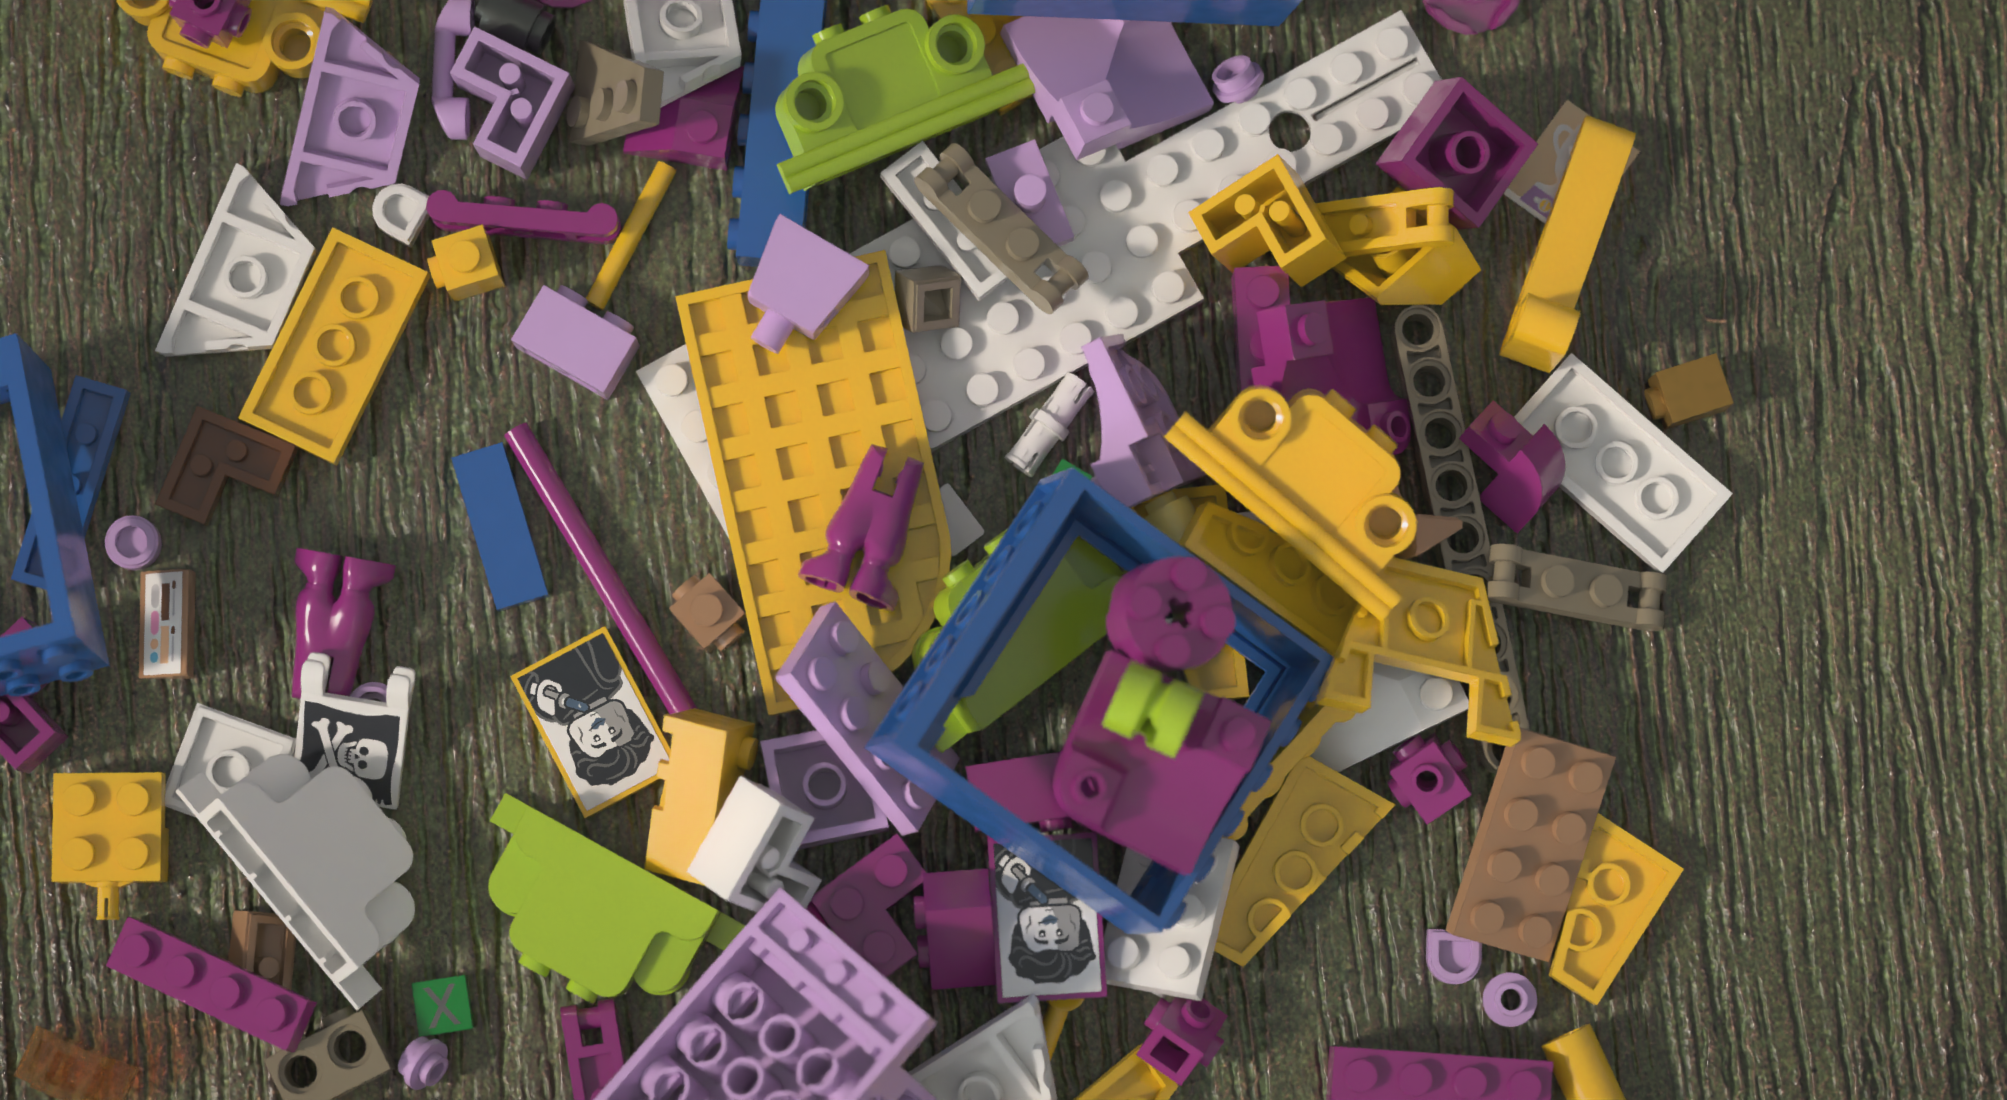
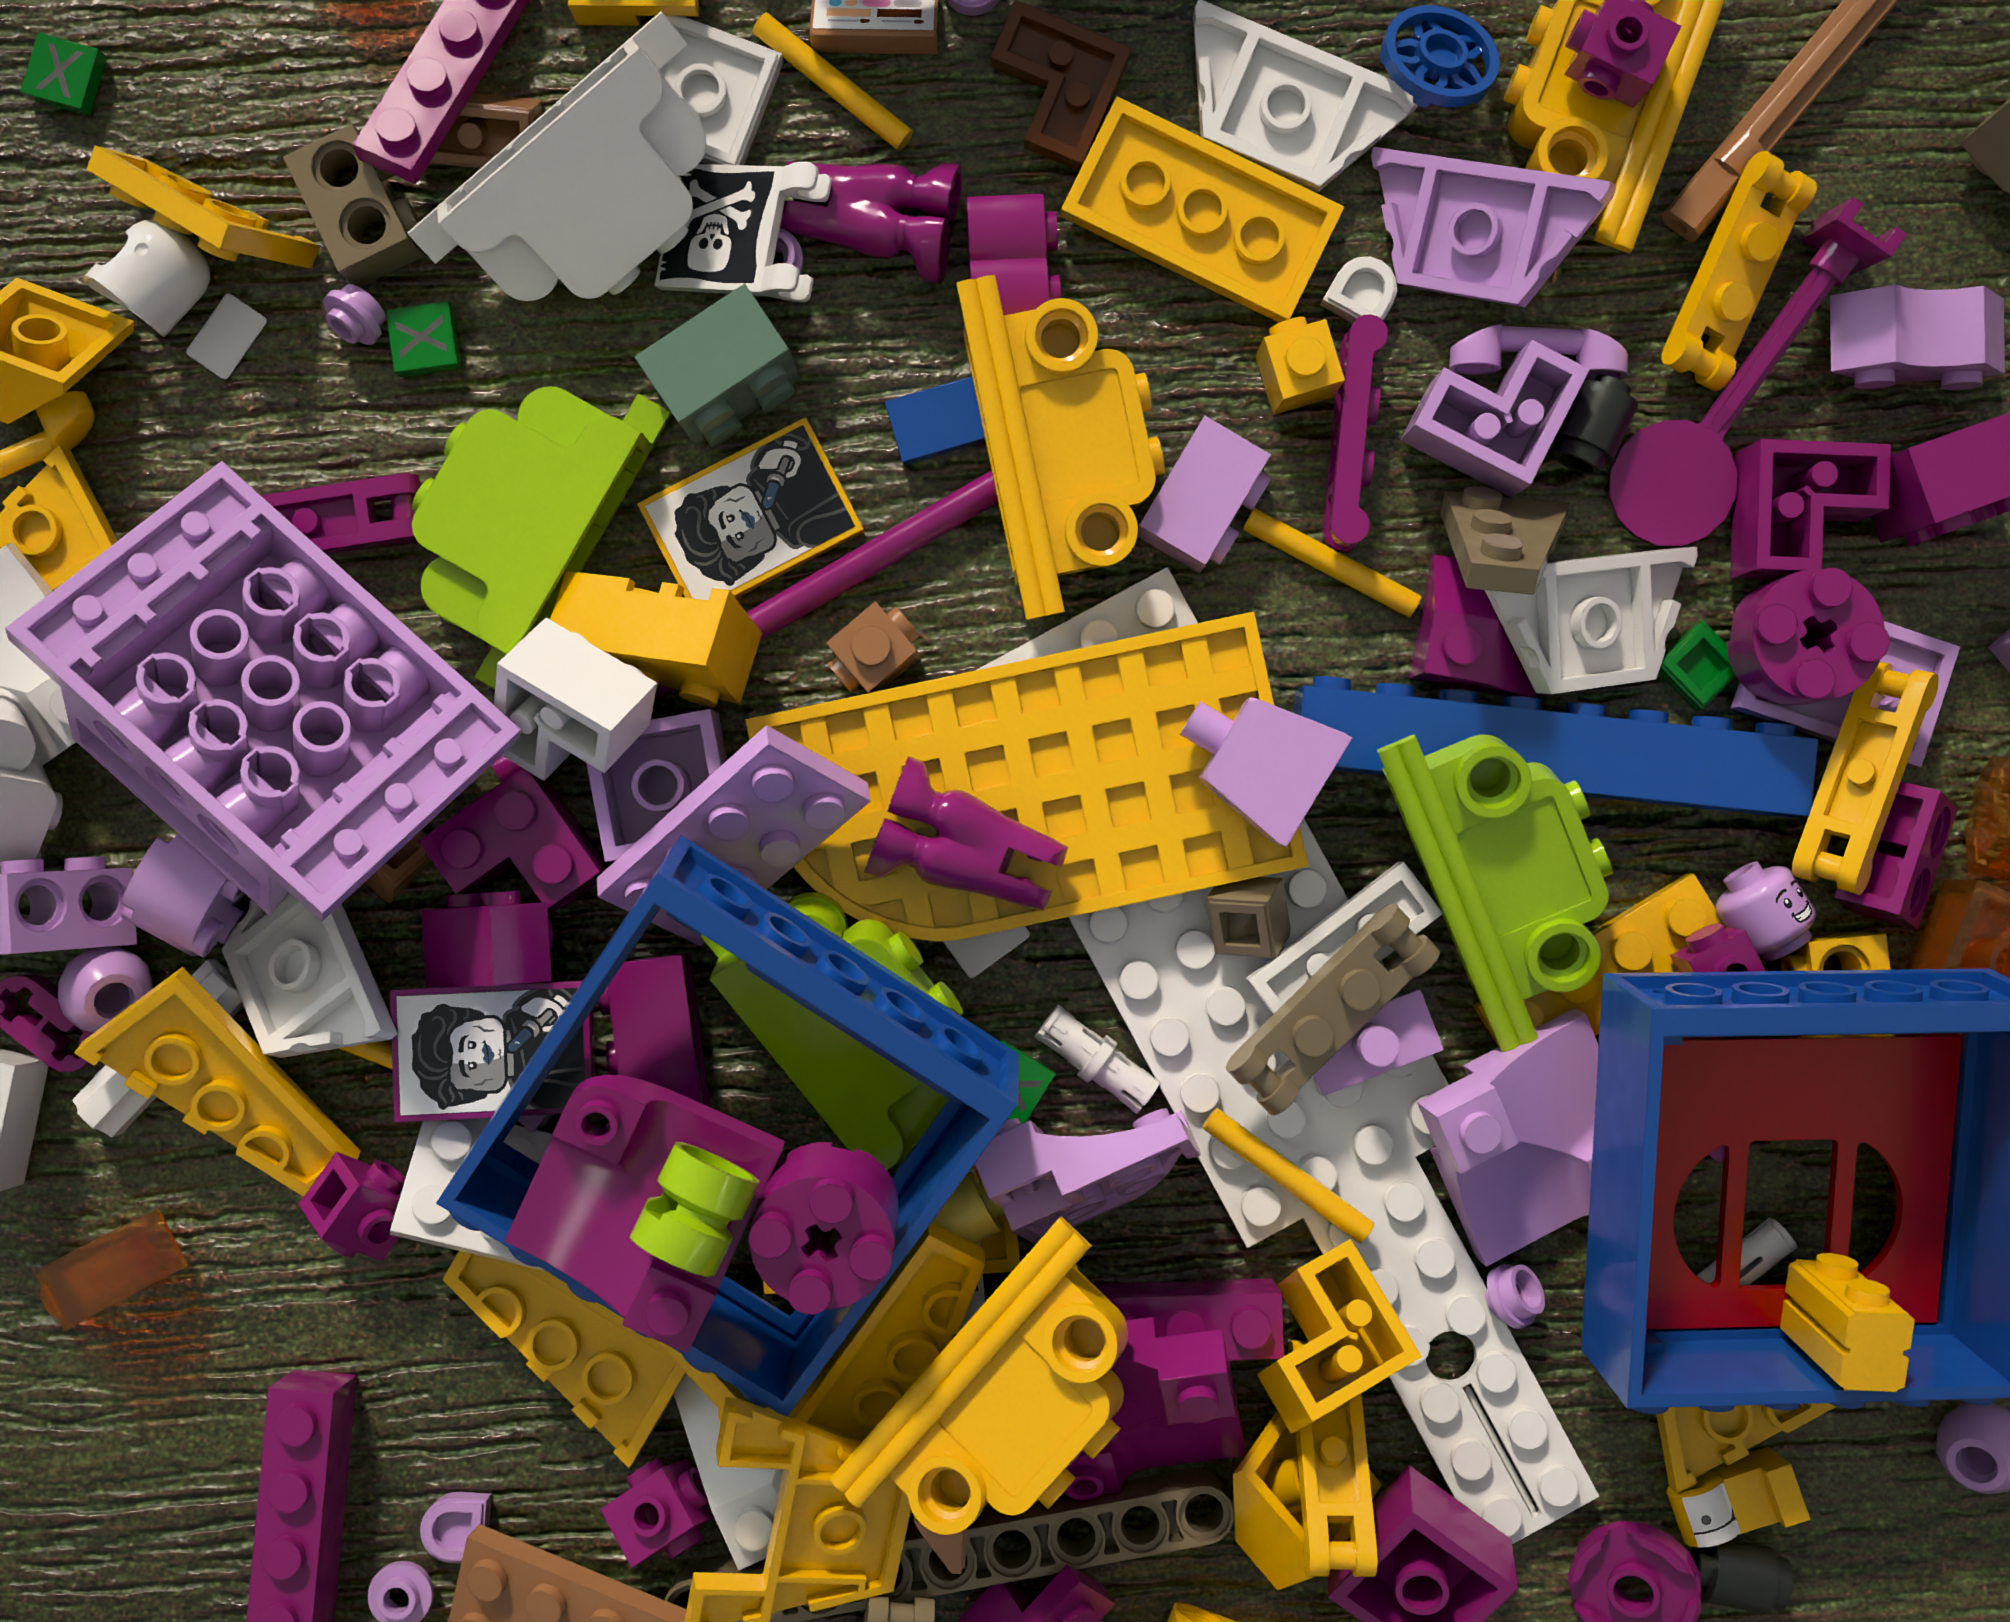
camera: 90 degrees right, 5 degrees up
none -> sand green brick [634,283,801,448]
none -> yellow bar [752,12,913,151]
none -> yellow brick [956,275,1165,620]
none -> magenta brick [966,194,1061,316]
none -> yellow bar [1202,1108,1375,1243]
none -> blue wheel [1380,5,1500,108]

